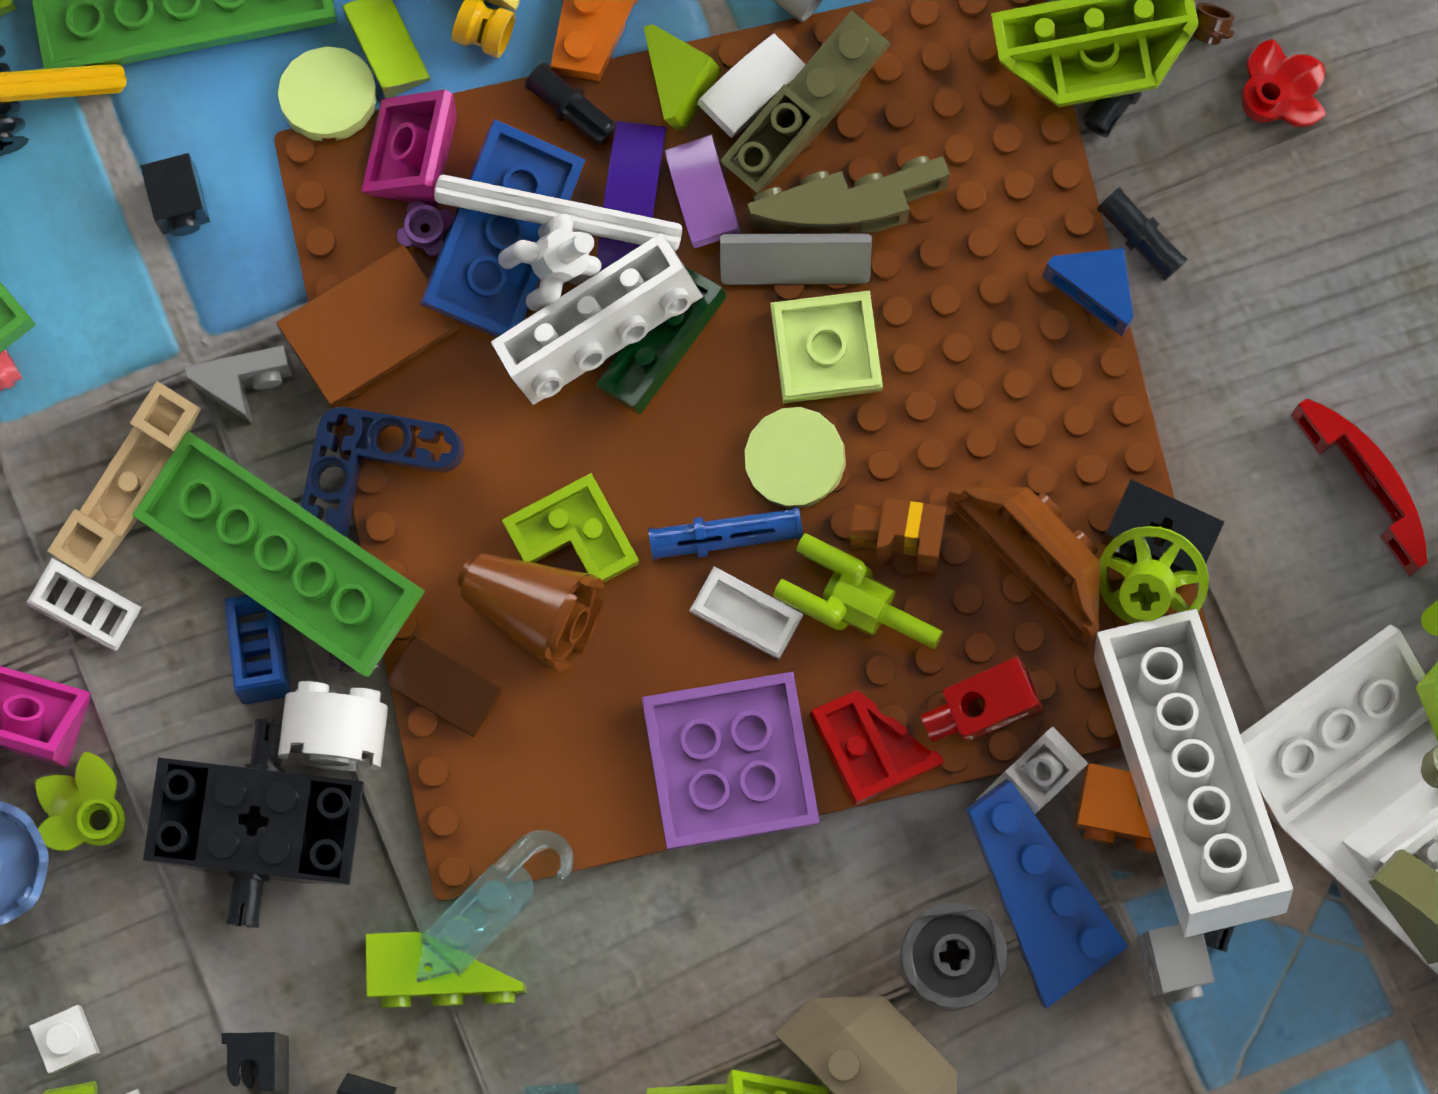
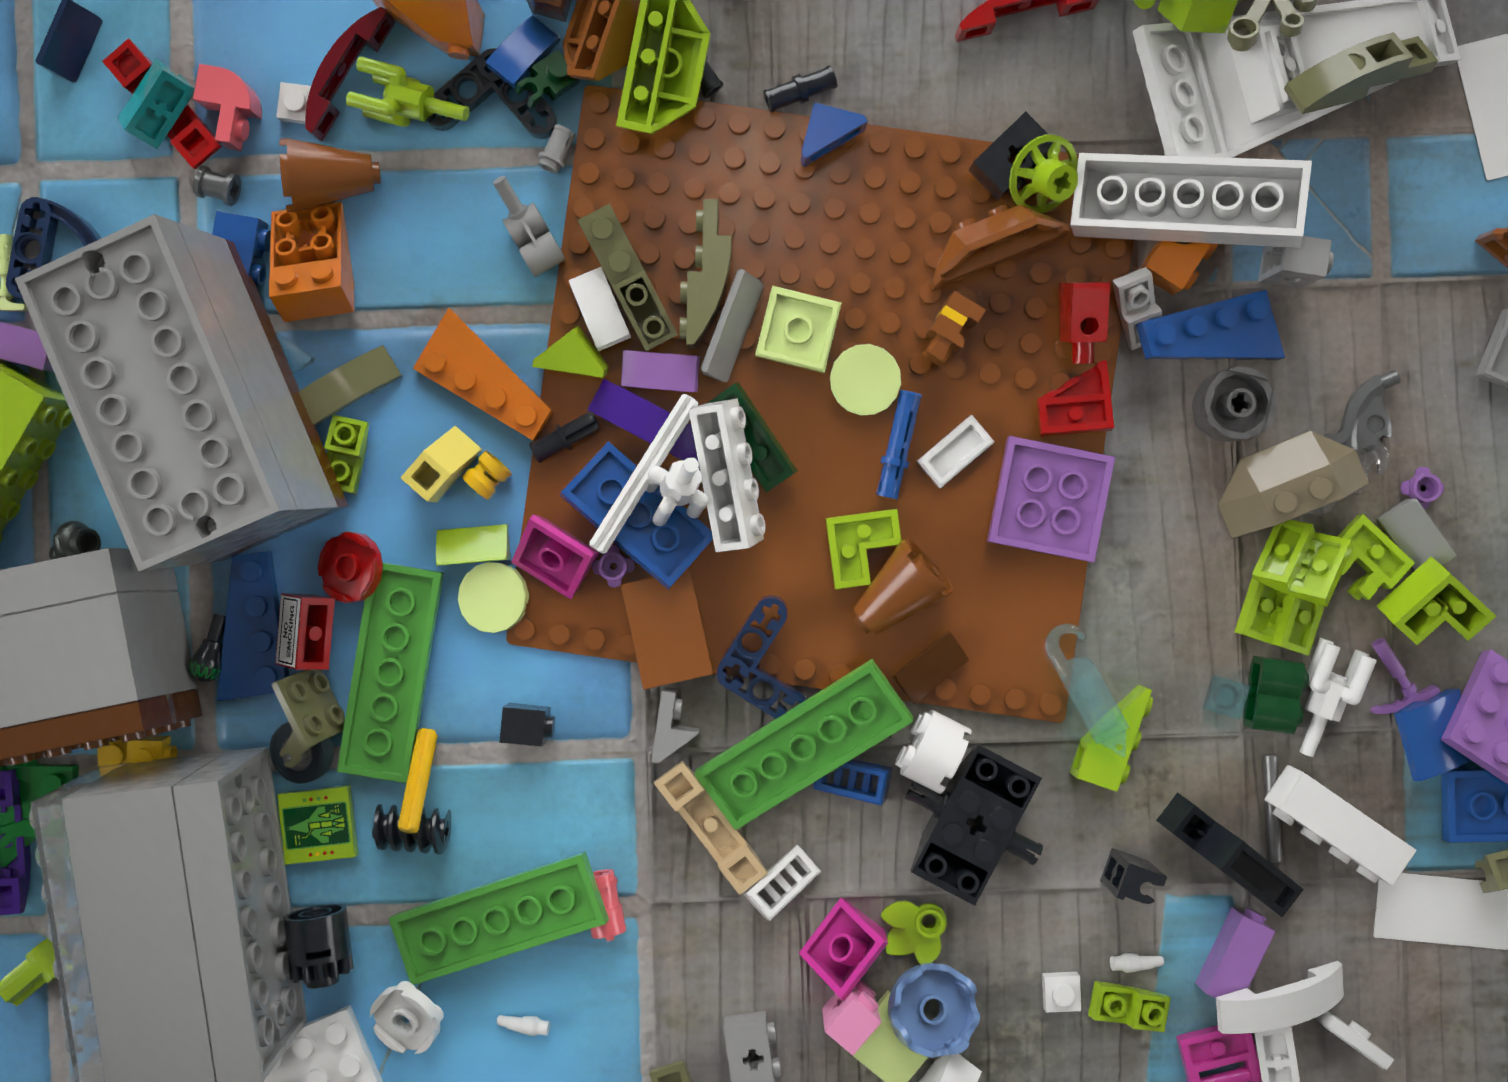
camera: 75 degrees left, 10 degrees up
lime plant [773,533,943,649] -> none

